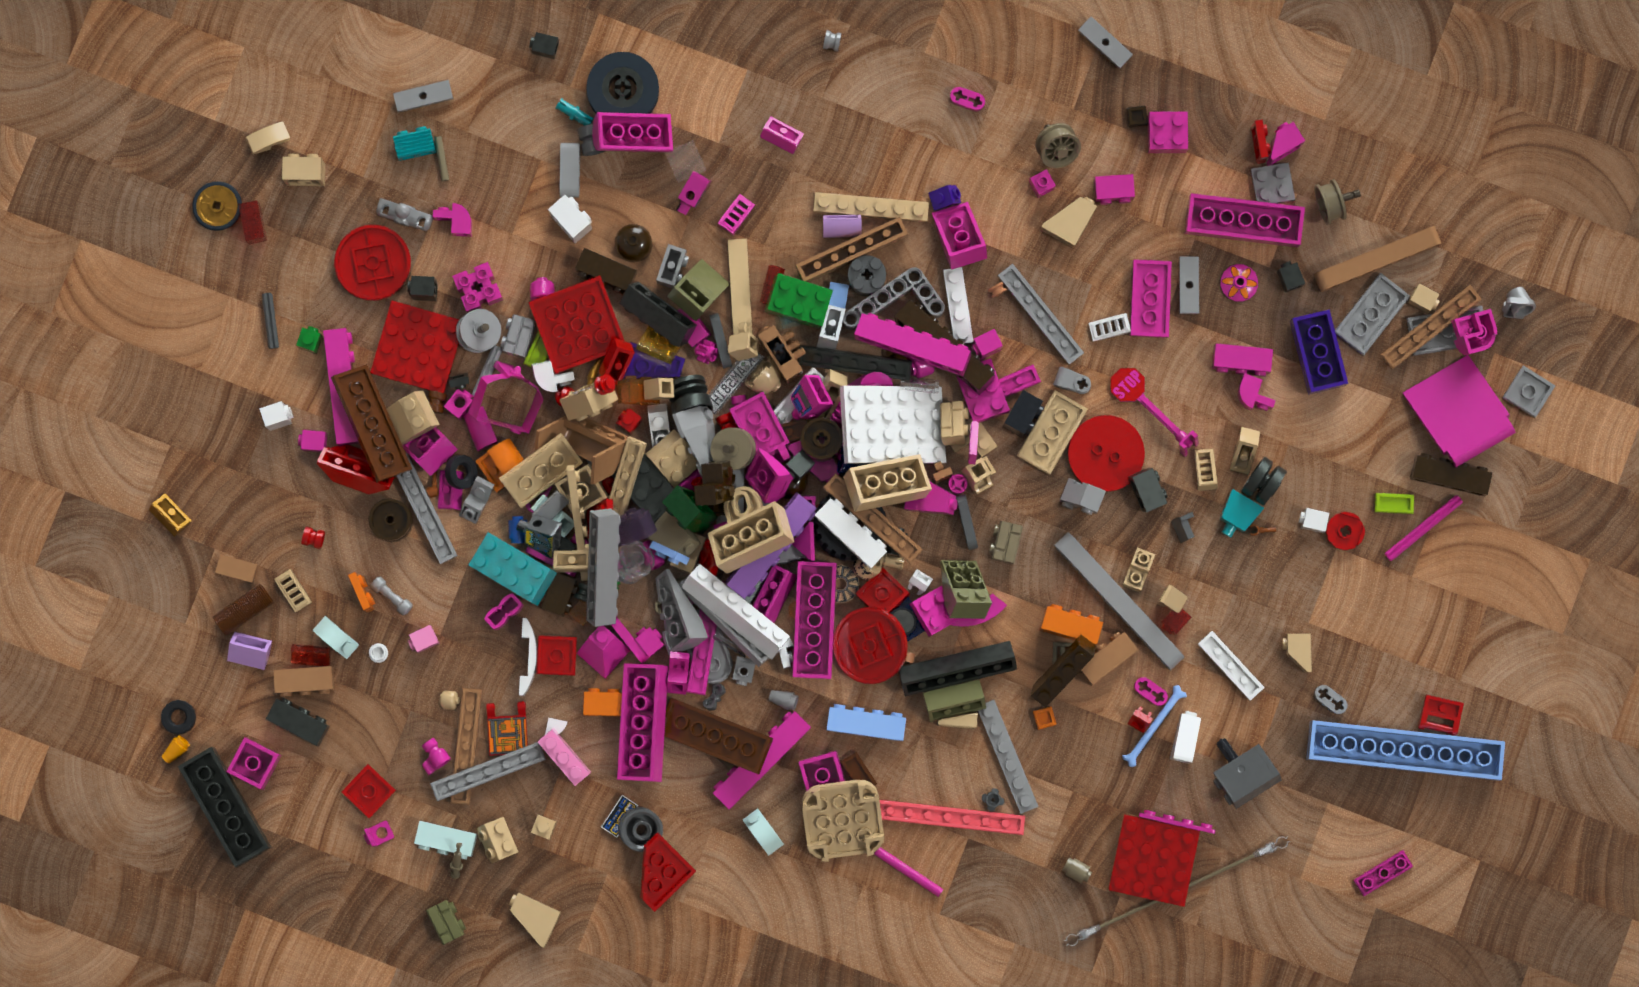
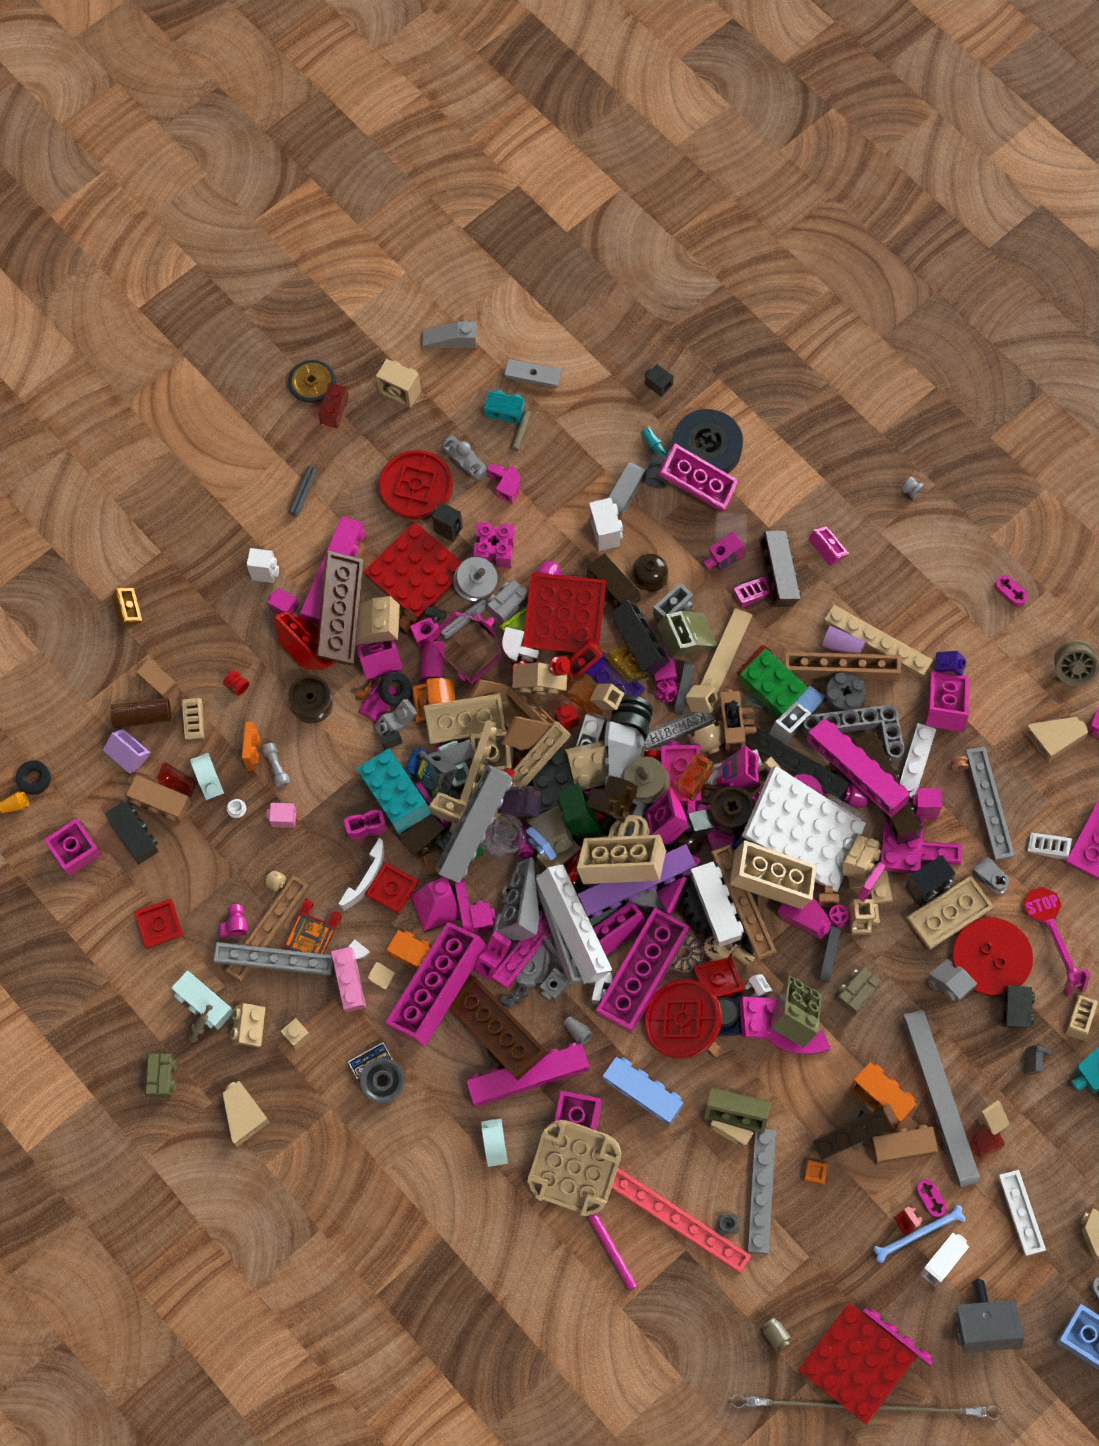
camera: 35 degrees right, 15 degrees down
pearl dark grey brick [178,747,272,867] -> none
tan slope [245,121,290,155] -> none
green brick [296,326,323,354] -> none
dark pink bracket [364,821,394,847] -> none
light grey plate [397,453,458,564] -> none
red plate [640,832,696,912] -> none
reddish brown tile [840,752,877,786] -> none
pearl dark grey brick [899,641,1017,697] -> none
dark pink brick [1029,169,1056,198] -> none
tan slope [1122,547,1155,593] -> none
none -> tan slope [367,962,395,990]
none -> pearl dark grey tile [381,731,402,750]
none -> light grey slope [422,321,477,348]
none -> clear orange brick [675,753,714,801]
none -> brick [759,531,801,607]

